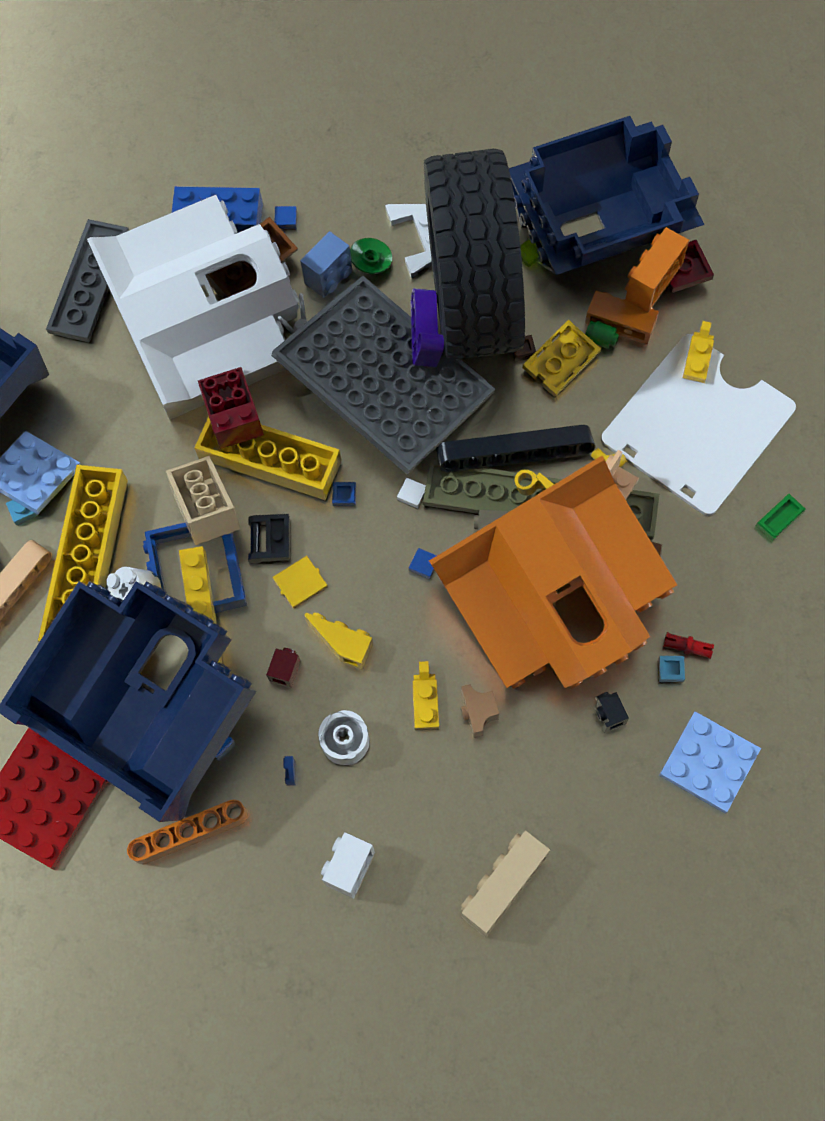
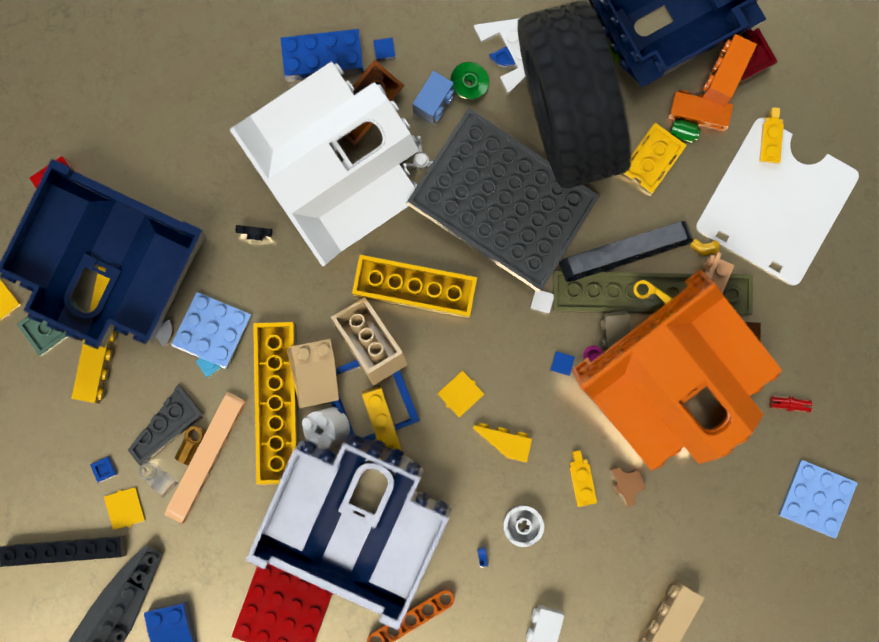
camera: 10 degrees left, 15 degrees up
dark grey plate [46,219,129,342] -> none
dark red slope [197,367,264,449] -> none
black plate [248,514,290,563] -> none
dark red brick [266,648,301,688] -> none
blue tile [332,482,356,506] -> none
dark purple beam [410,288,444,367] -> none
black brick [595,692,629,733] -> none
medium azure plate [658,656,685,682] -> none
green tile [755,494,806,542] -> none
none -> black piece [235,225,273,241]
none -> tan slope [287,339,339,408]
none -> blue tile [489,46,515,67]

